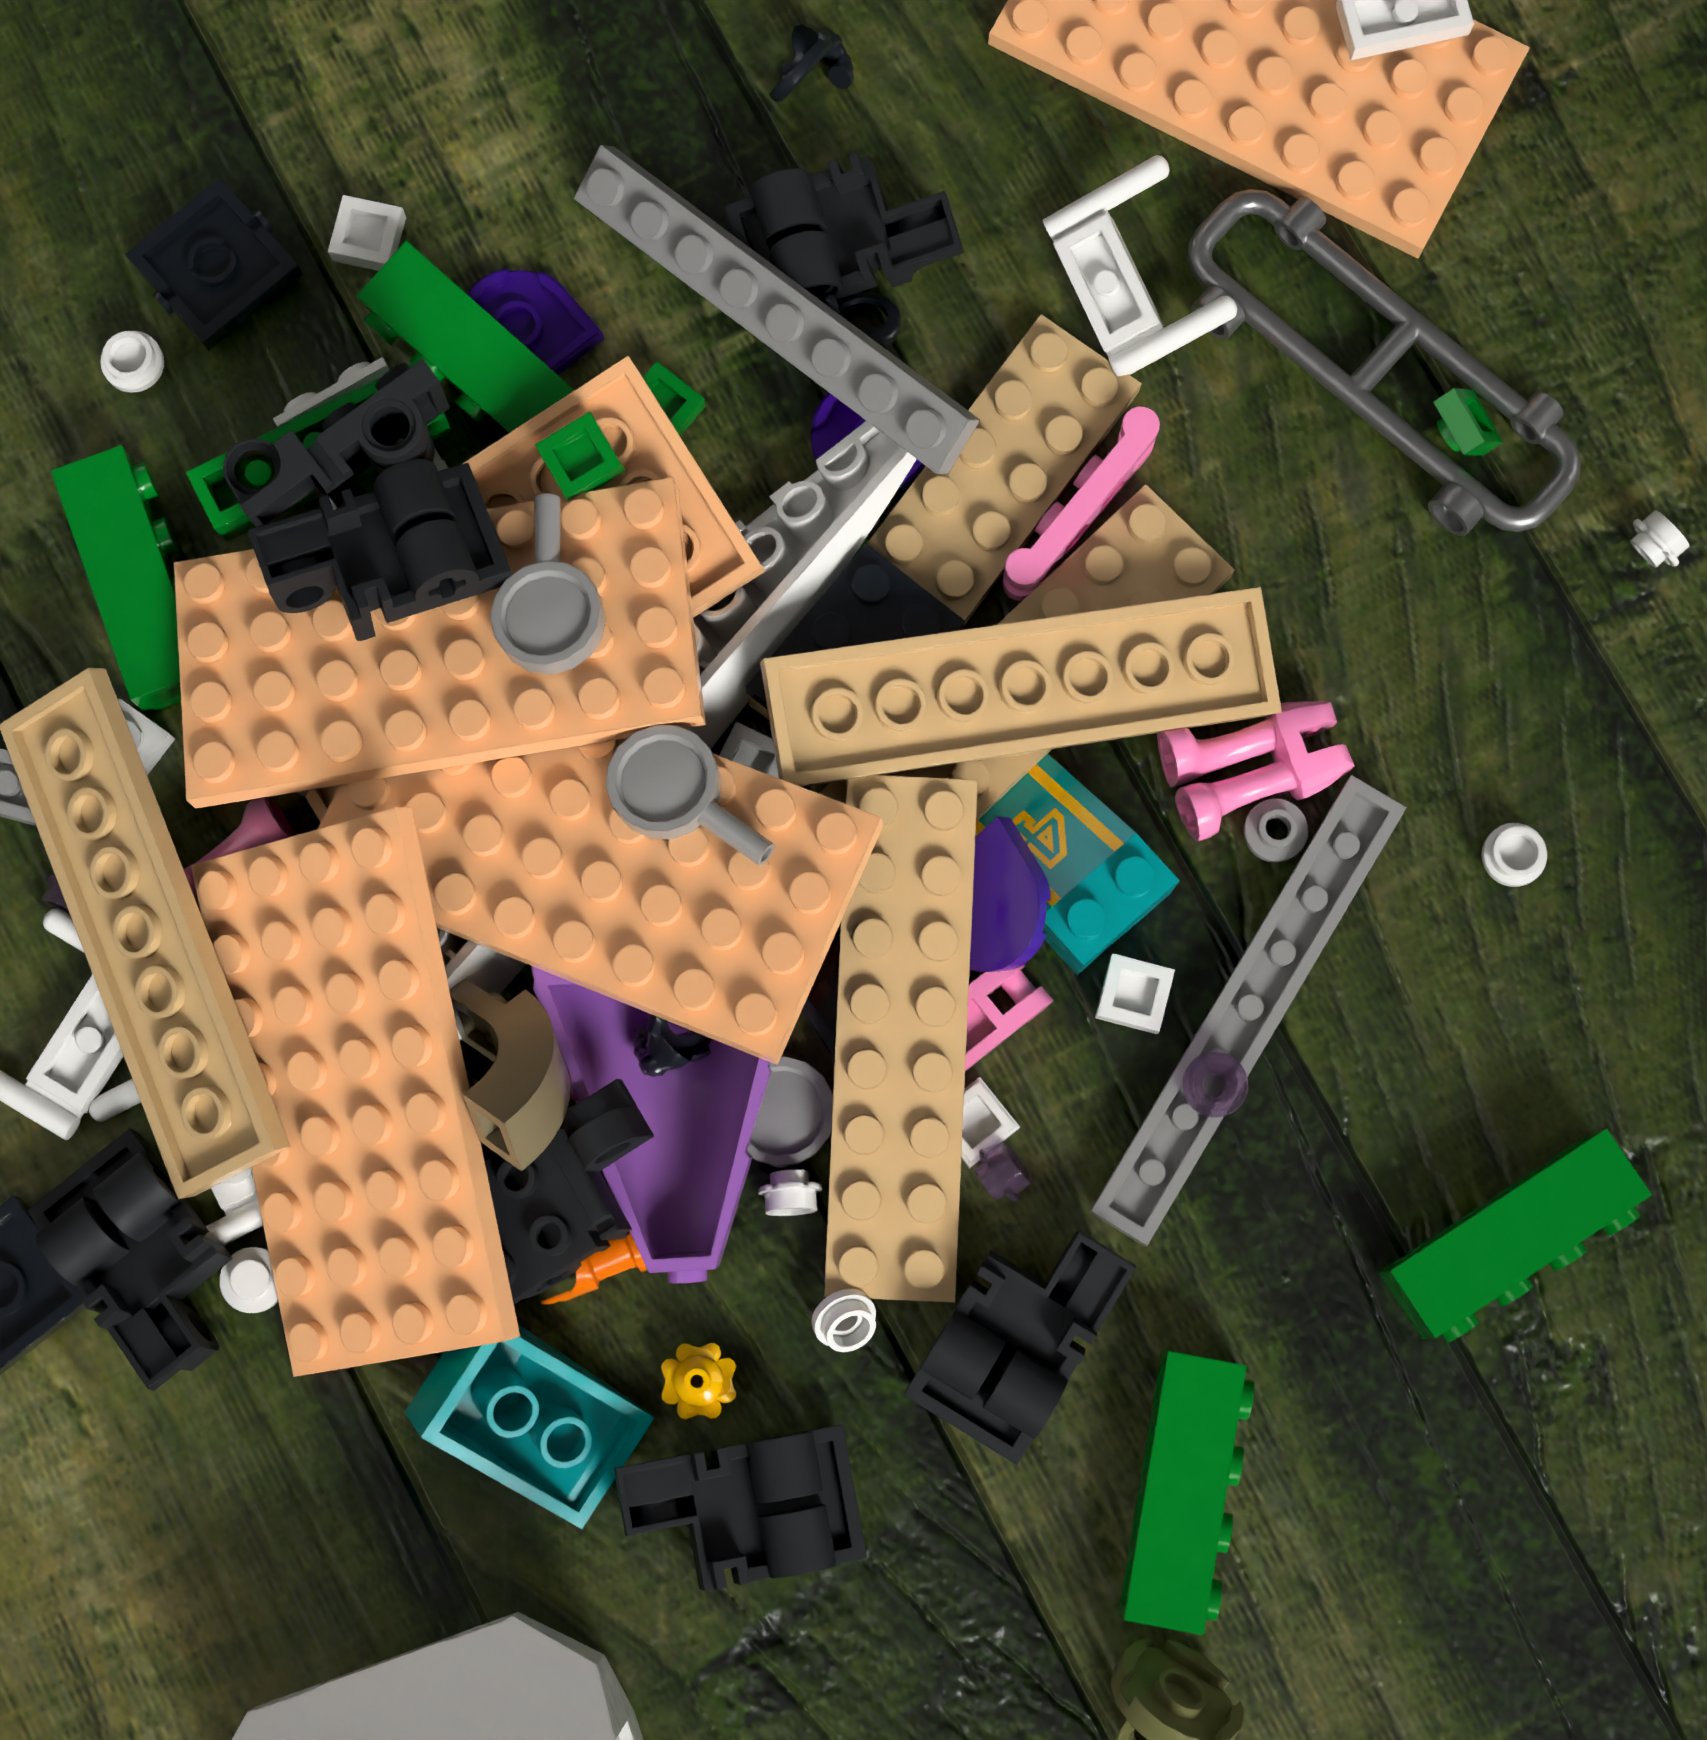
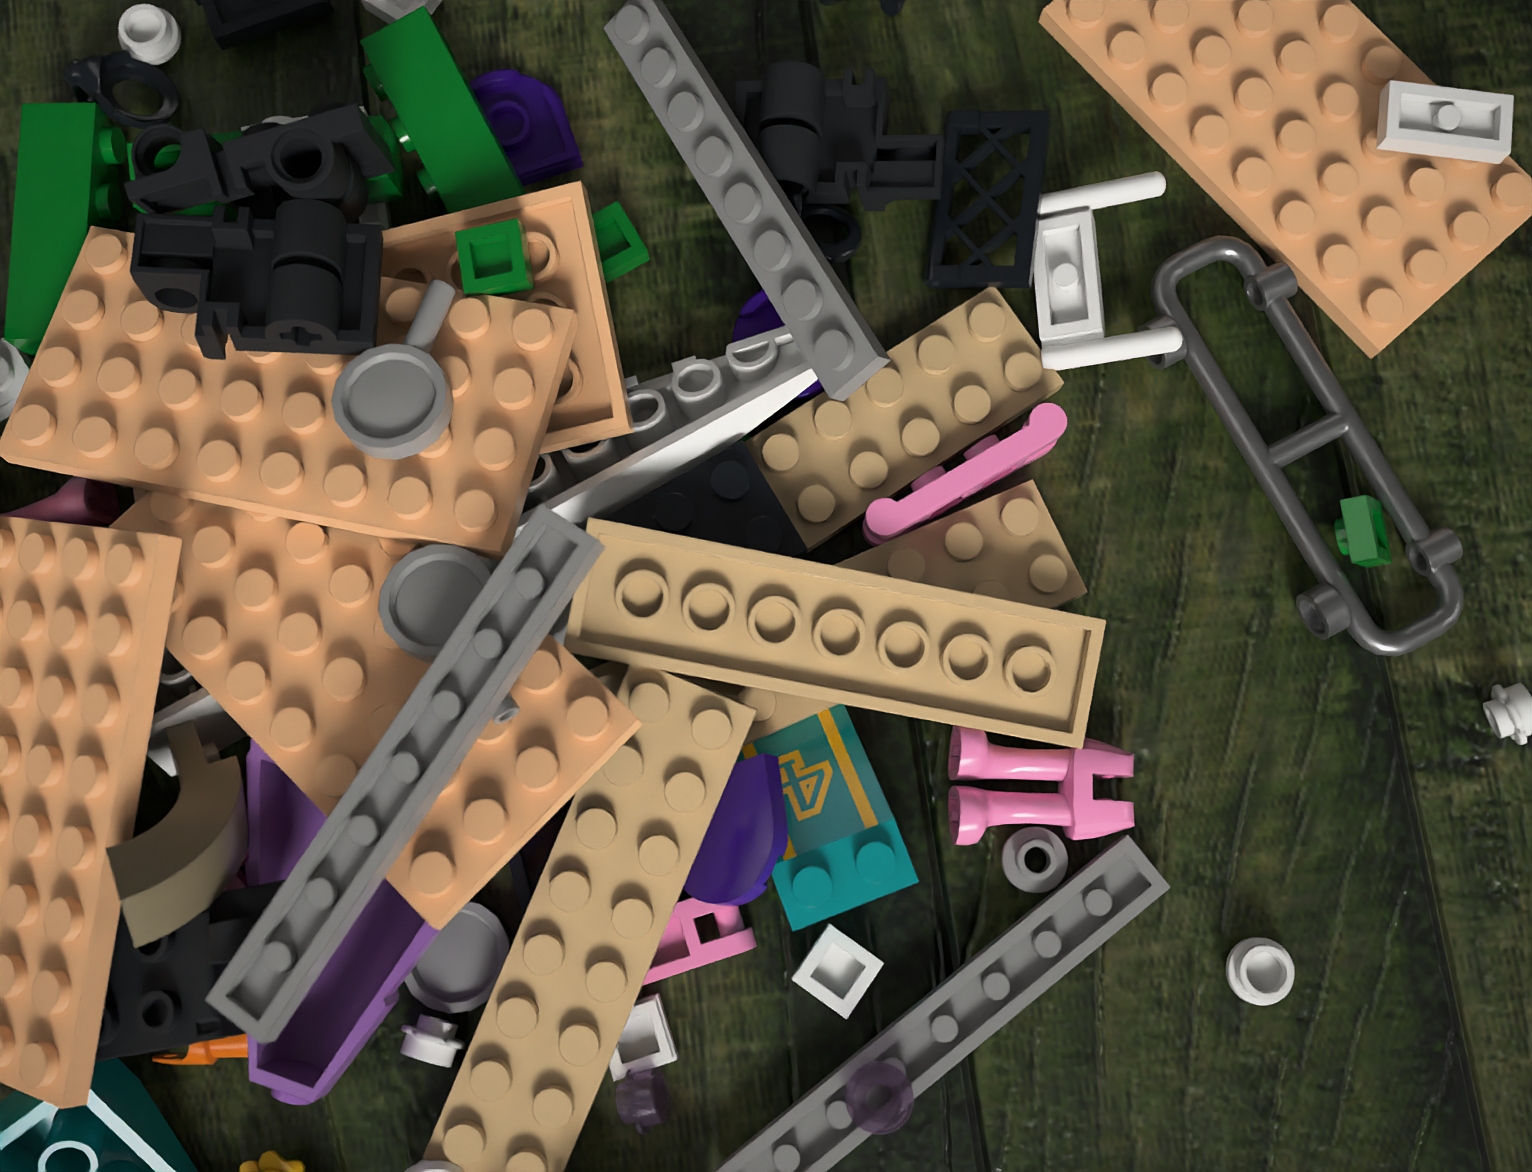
camera: 20 degrees right, 0 degrees up
none -> black piece [63,50,178,129]
none -> light grey plate [205,503,606,1044]
none -> black window [923,110,1052,289]

